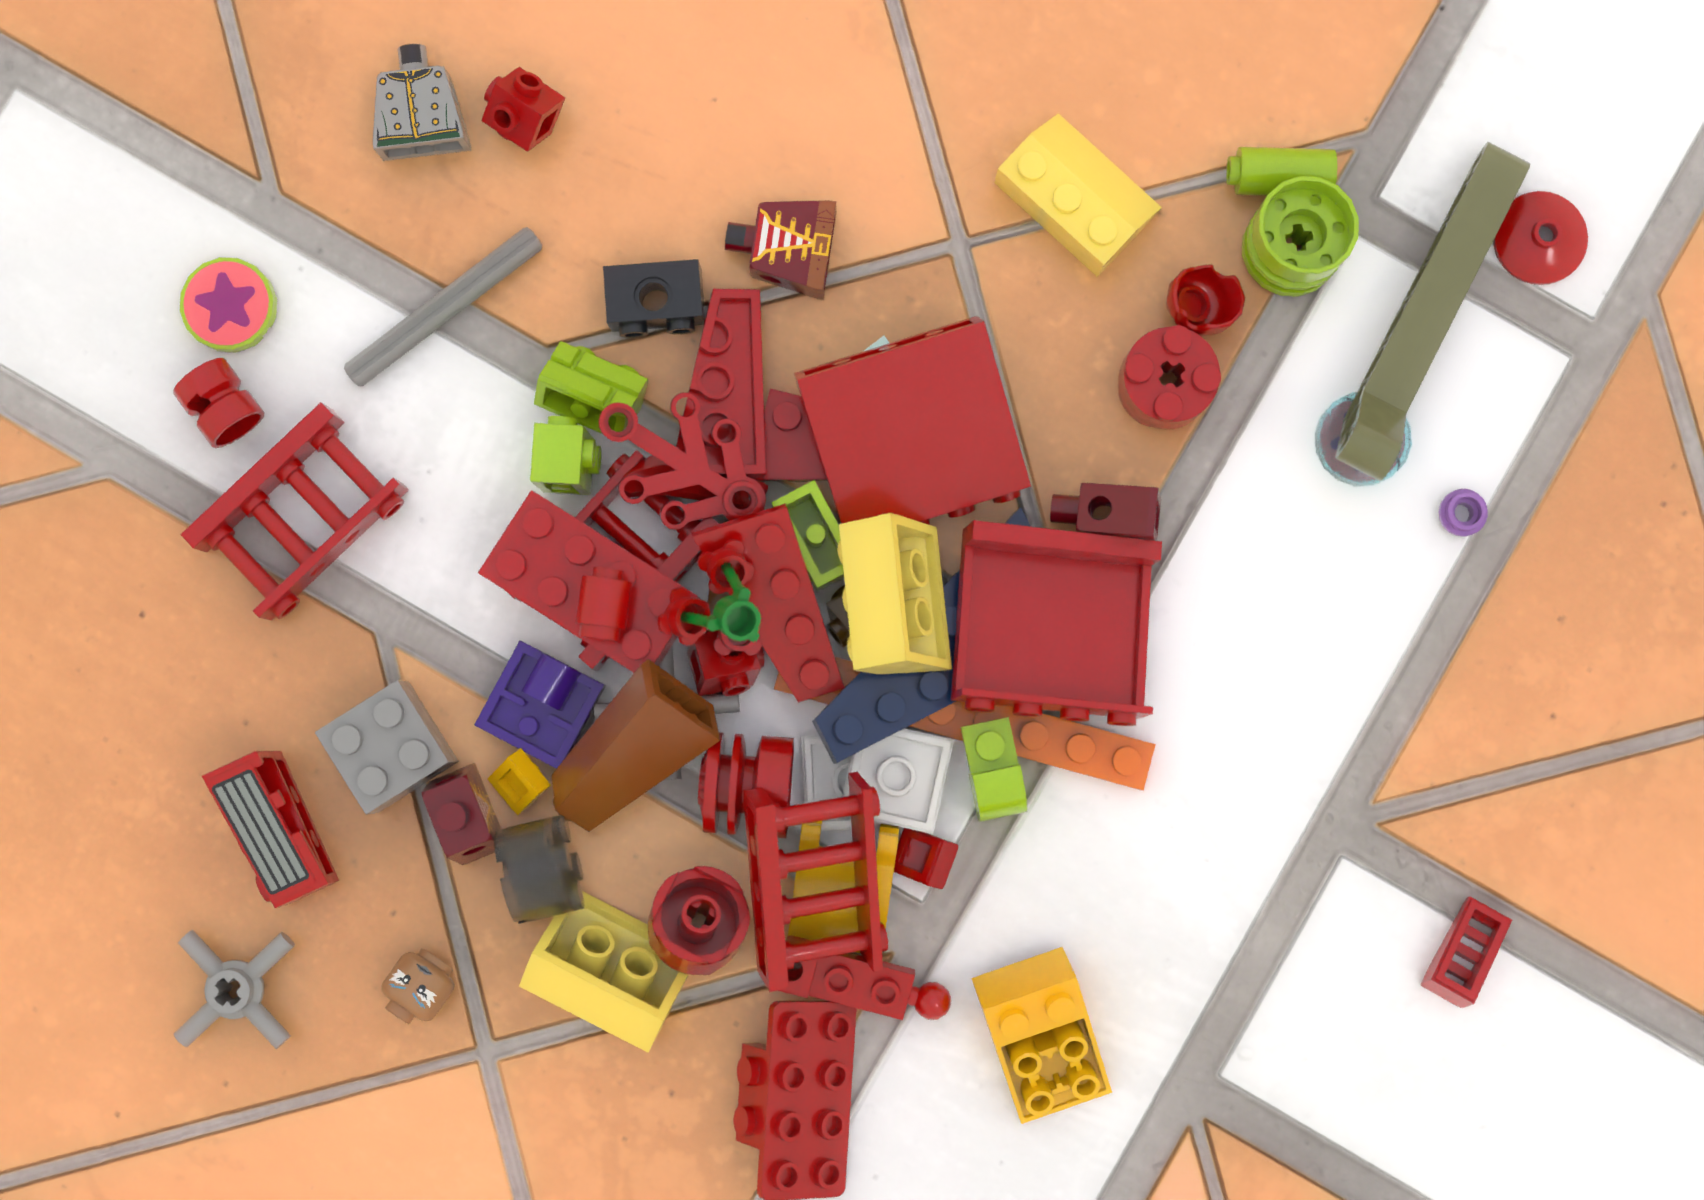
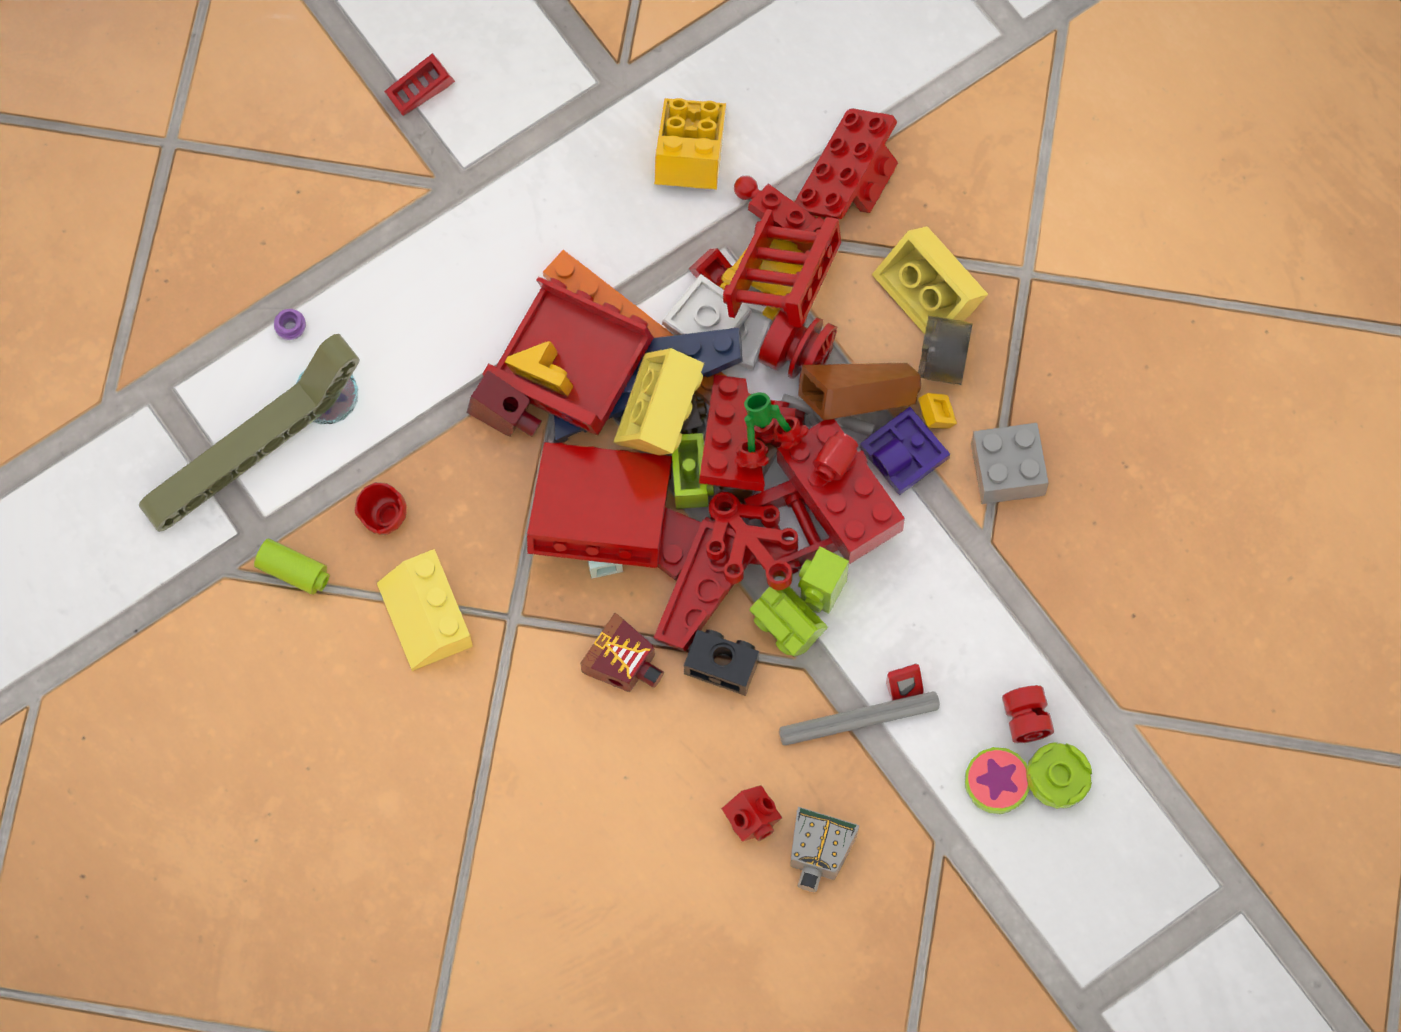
camera: 155 degrees left, 15 degrees down
light grey bar [174,930,295,1049] -> none
red fence [180,402,409,621] -> none
wedge [202,751,339,908] -> none
medium nougat head [381,949,454,1024] -> none
dark red torso [421,763,508,865] -> none
red brick [648,866,750,975] -> none
lime brick [960,717,1028,822] -> none
red brick [1118,325,1221,429] -> none
lime wheel [1242,176,1359,297] -> none
red dish [1493,191,1588,285] -> none
none -> yellow slope [505,341,573,397]
none -> red slope [886,664,924,701]
none -> lime tile [1026,742,1092,809]

